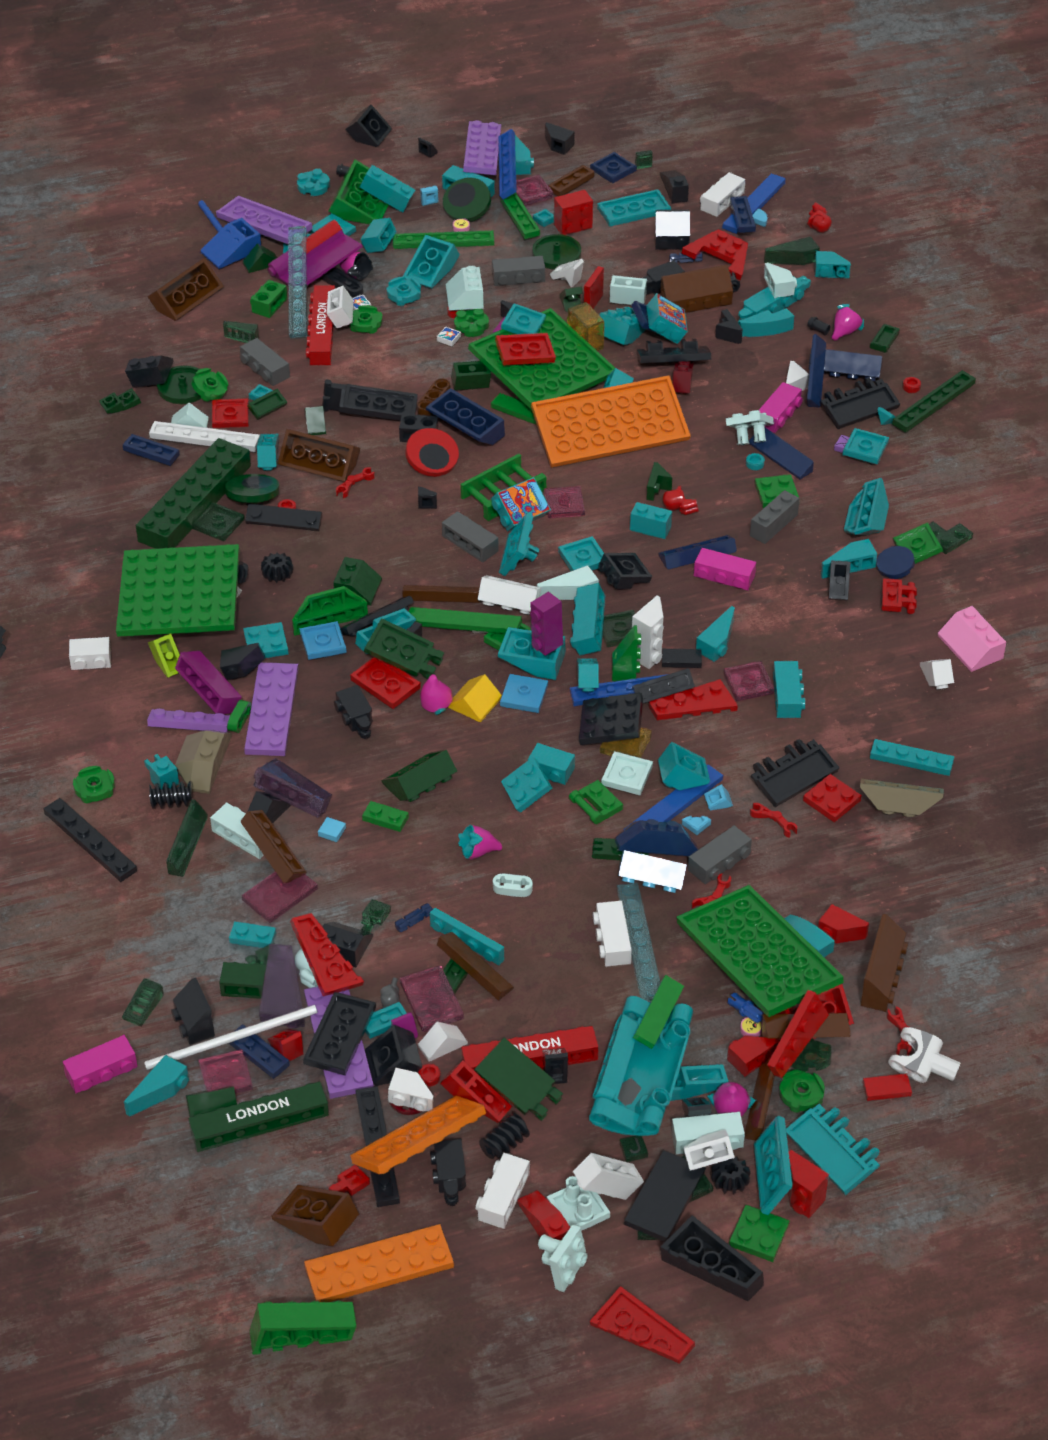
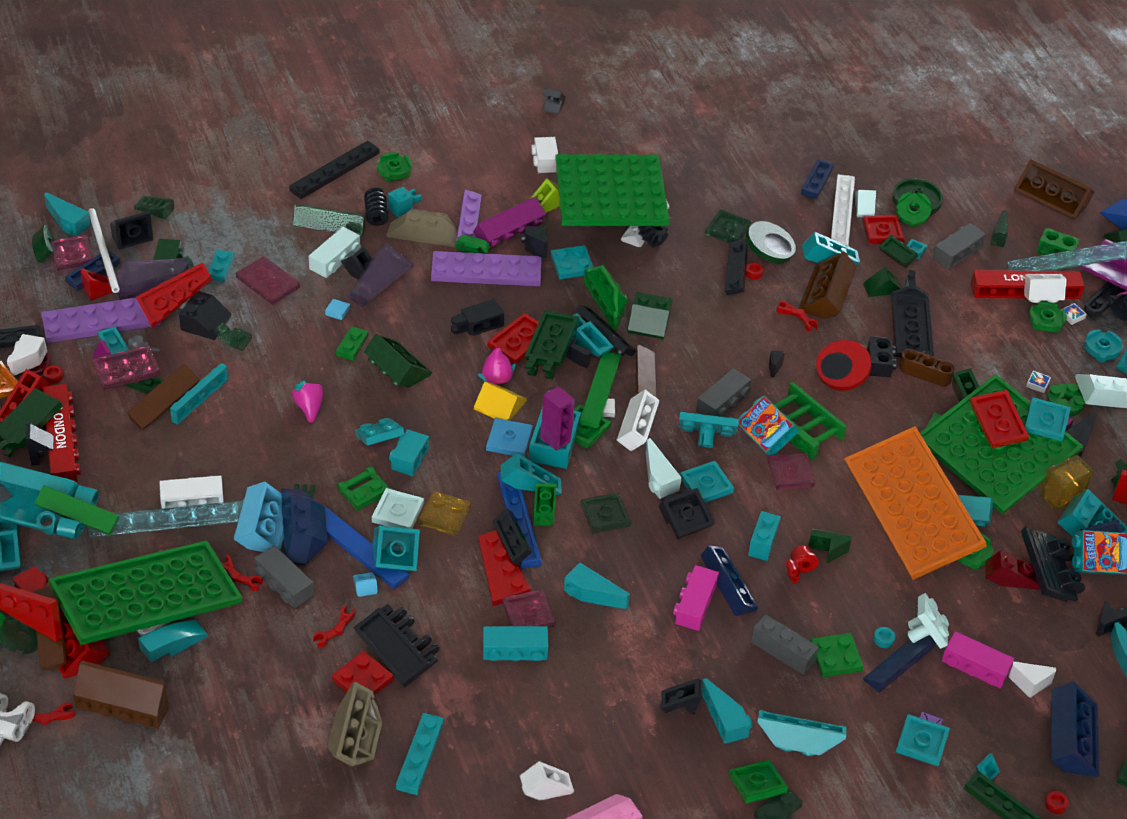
camera: 85 degrees right, 0 degrees up
dark pink brick [62,1035,137,1093] -> none
dark green slope [99,388,141,413] -> none
black slope [125,355,174,388] -> none
dark green brick [136,438,251,549] -> none
dark green brick [188,1082,329,1153] -> none
reddish brown slope [240,810,307,883] -> none
black gear [261,551,293,583] -> none
dark azure plate [300,621,346,660] -> none
black tile [303,992,376,1075] -> none
black slope [364,1025,423,1086] -> none
dark blue axle [395,903,433,932] -> none
white slope [418,1022,468,1062] -> none
dark blue slope [426,388,505,445] -> none
light aqua beam [493,874,533,897] -> none
teal brick [571,583,606,655] -> none
black plate [579,692,643,745] -> none
white slope [632,596,664,669] -> none
black tile [662,648,702,668] -> none
medium azure tile [682,816,711,835] -> none
dark blue slope [807,334,826,408] -> none
red slope [818,904,869,943] -> none
black hinge [820,377,900,429] -> none
dark blue tile [877,546,915,579] -> none
red plate [882,578,917,614] -> none

